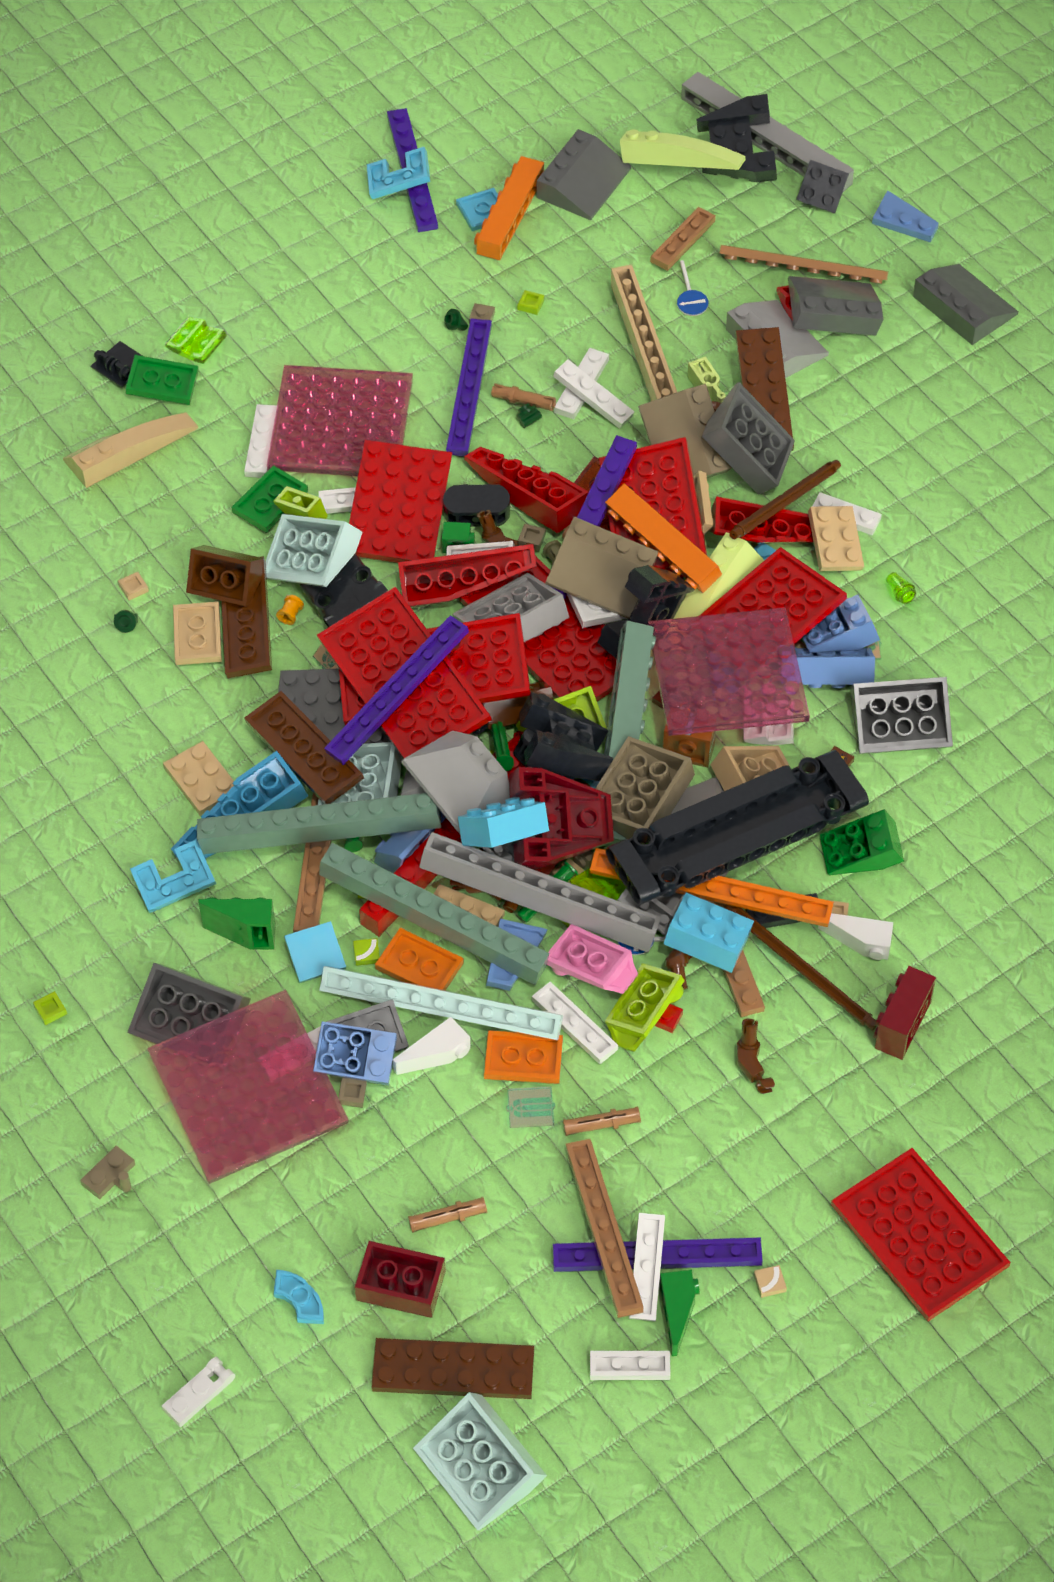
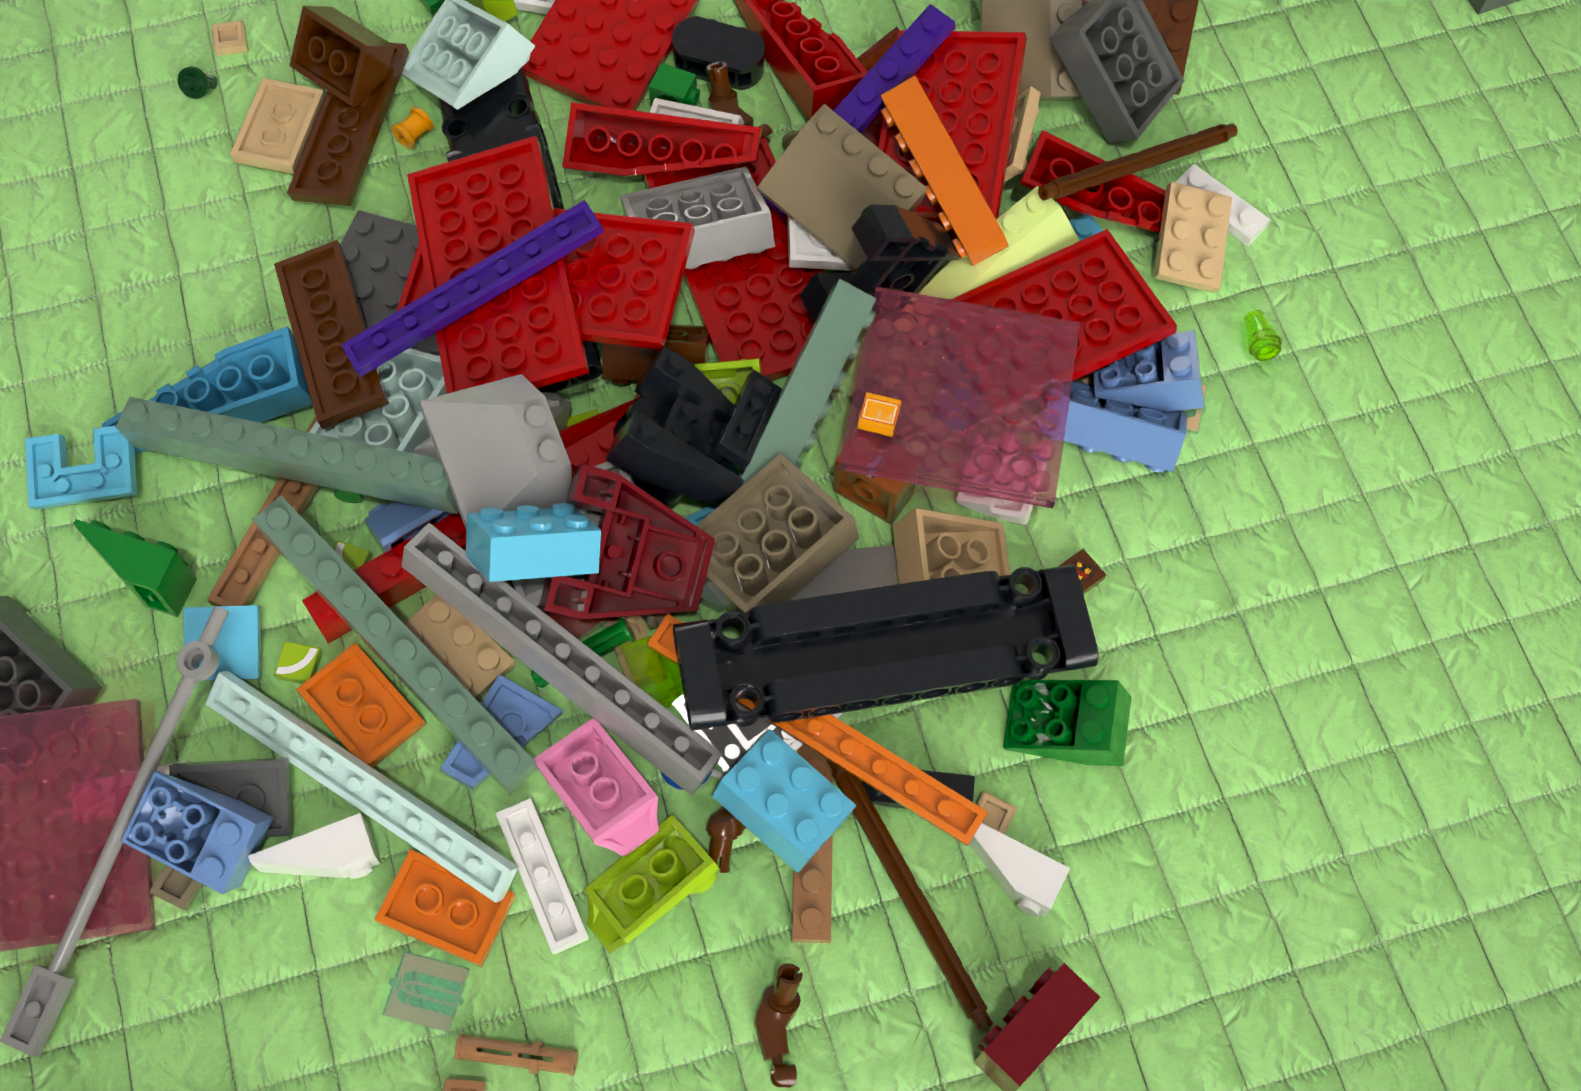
camera: 15 degrees right, 10 degrees up
tan plate [163,741,234,816] -> none
green axle [491,721,514,771] -> none
dark tan plate [518,524,546,551] -> none
red plate [655,1004,683,1033] -> none
dark grey slope [850,677,953,754] -> none
none -> light grey bar [0,606,229,1057]
none -> black plate [713,370,782,469]
none -> light orange tile [857,392,902,437]

